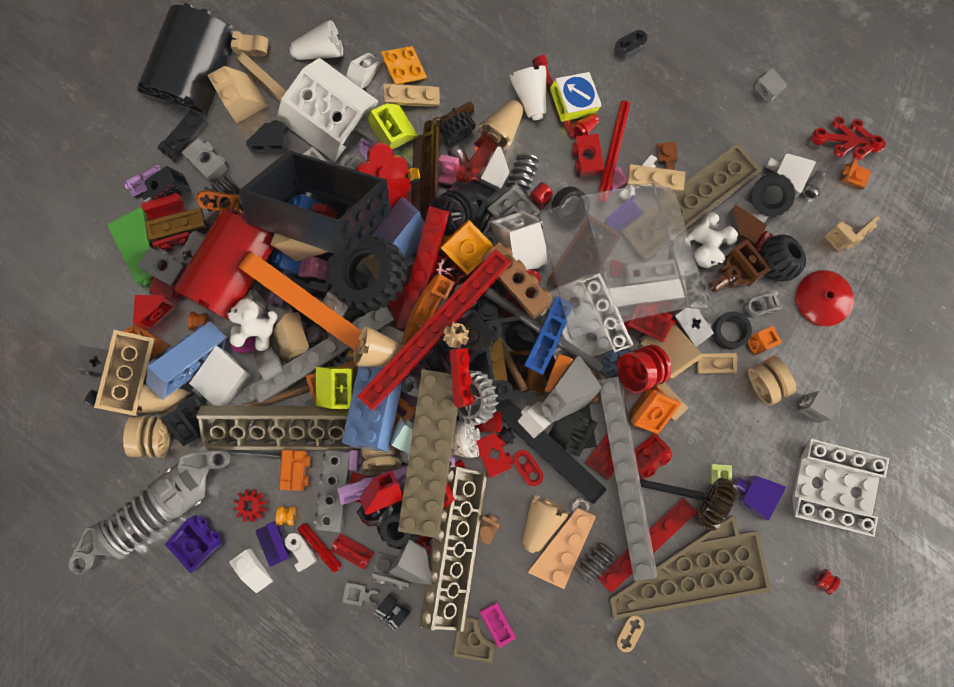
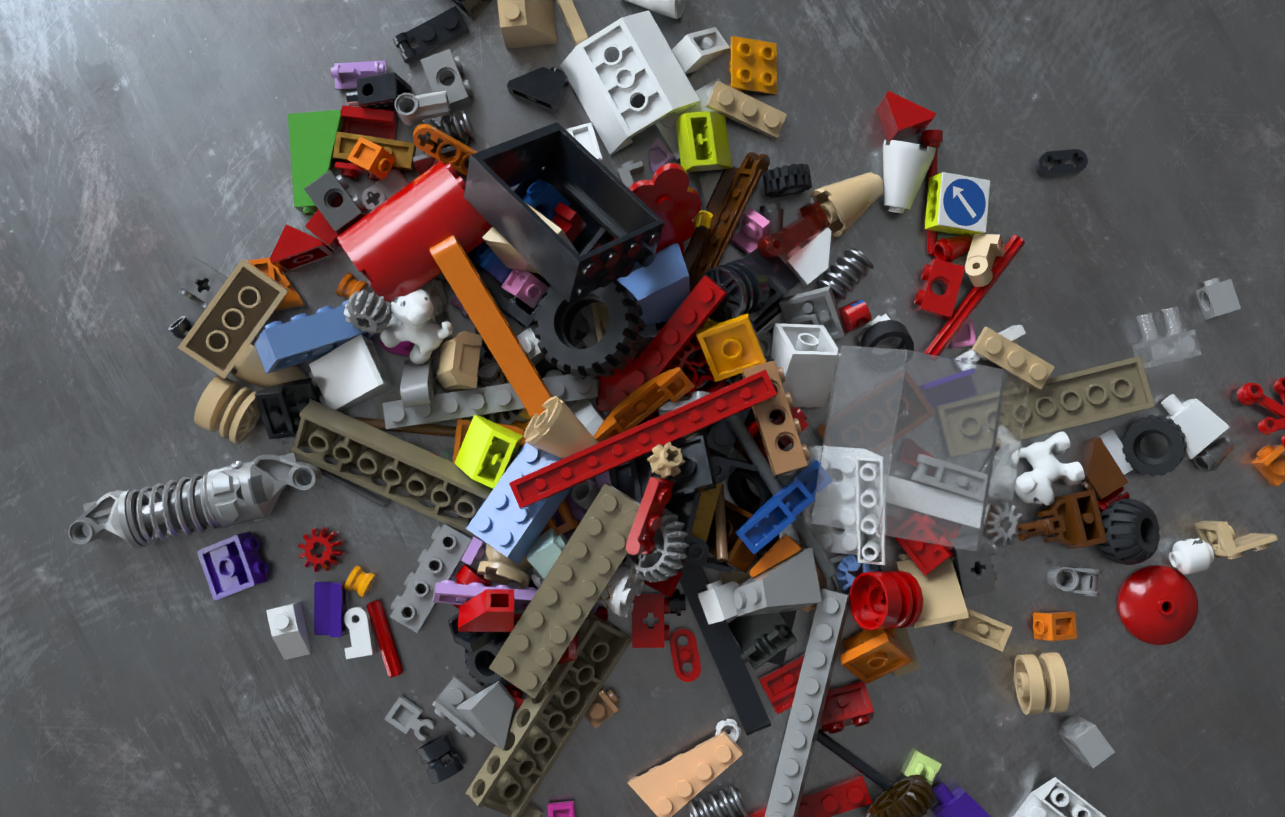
camera: 20 degrees right, 5 degrees up
orange brick [279,450,311,491] -> none
red hinge [330,533,374,570] -> none
reddish brown axle [440,102,475,125] -> none
tan cone [522,495,569,553] -> none
dark orange plate [656,142,678,170] -> none
black tyre [712,311,752,349] -> none
none -> light grey gear [343,290,392,335]
none -> orange bracket [347,137,396,180]
none -> light grey piece [395,90,451,126]
none -> red slope [876,91,936,141]
none -> tan leg [965,233,1005,287]
none -> clear brick [1132,306,1202,369]
none -> white head [1169,538,1214,575]

